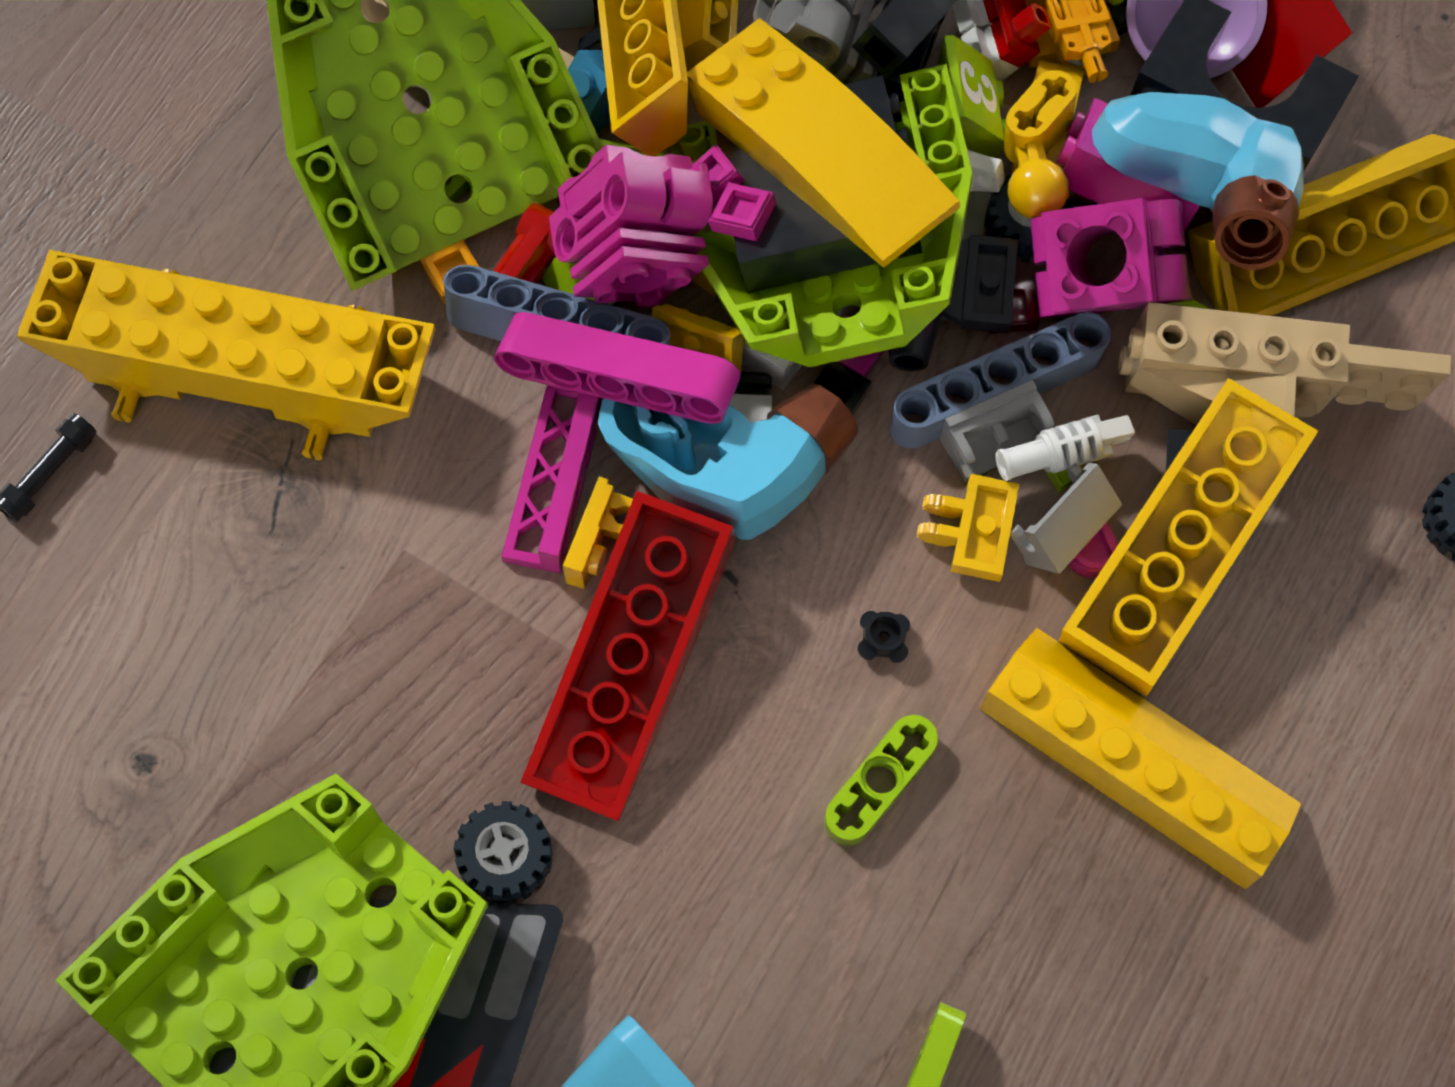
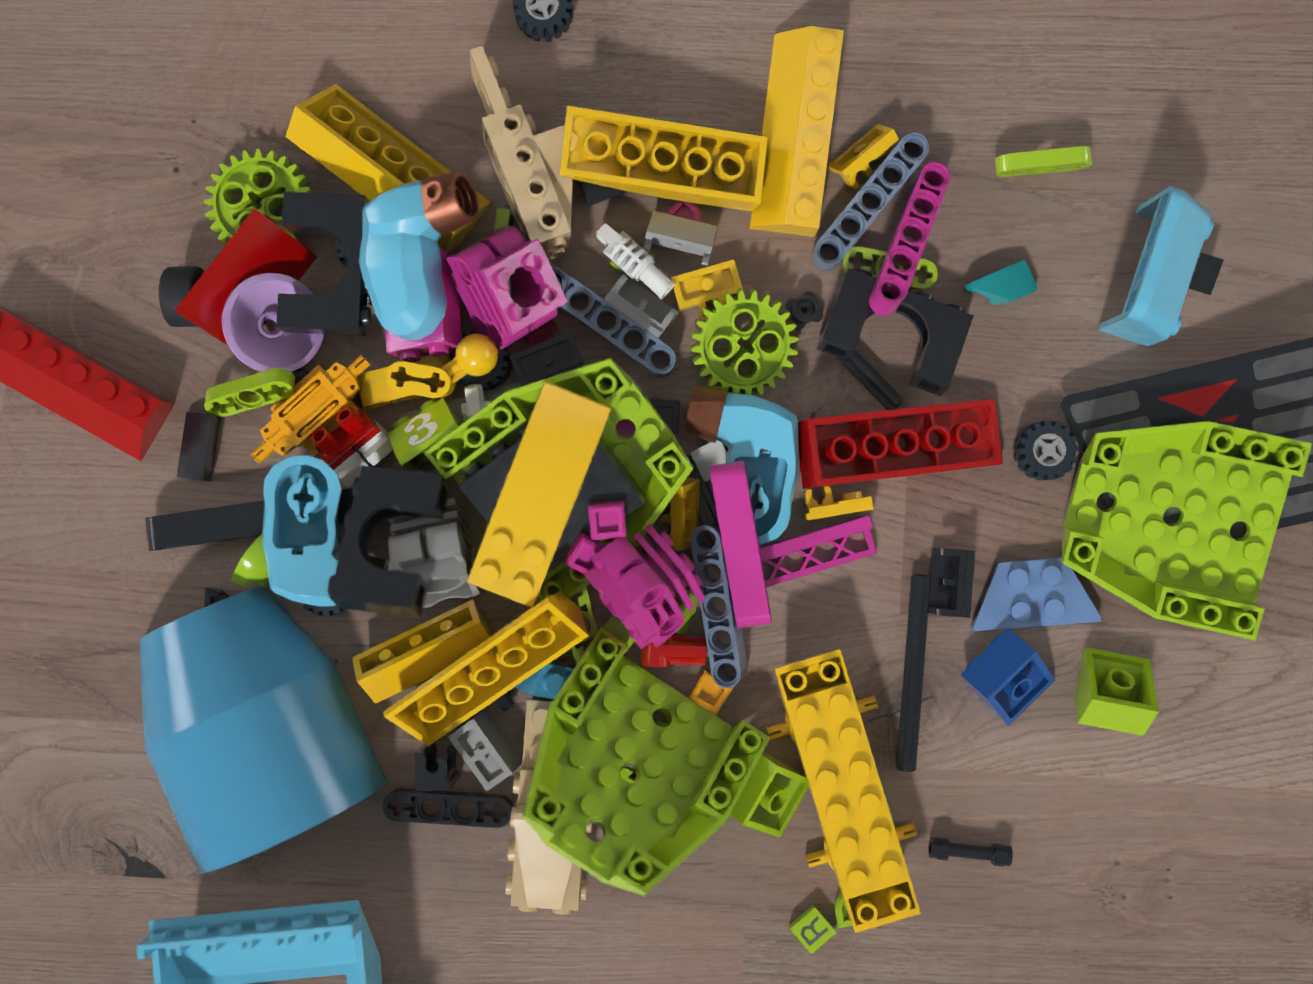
camera: 115 degrees left, 20 degrees up
none -> lime gear [204,149,313,244]
none -> lime gear [690,288,799,395]
none -> lime slope [730,752,809,838]
none -> lime tile [789,904,837,955]
none -> sand blue beam [811,132,929,271]
none -> black arch [817,268,974,396]
none -> yellow plate [828,124,899,189]
none -> black axle [836,349,903,410]
none -> dark pink beam [869,162,950,316]
none -> black axle [896,574,931,772]
none -> black hinge [928,547,975,618]
none -> blue slope [960,628,1055,726]
none -> teal slope [964,260,1038,306]
none -> medium blue wing [970,557,1101,631]
none -> lime slope [1075,647,1159,736]

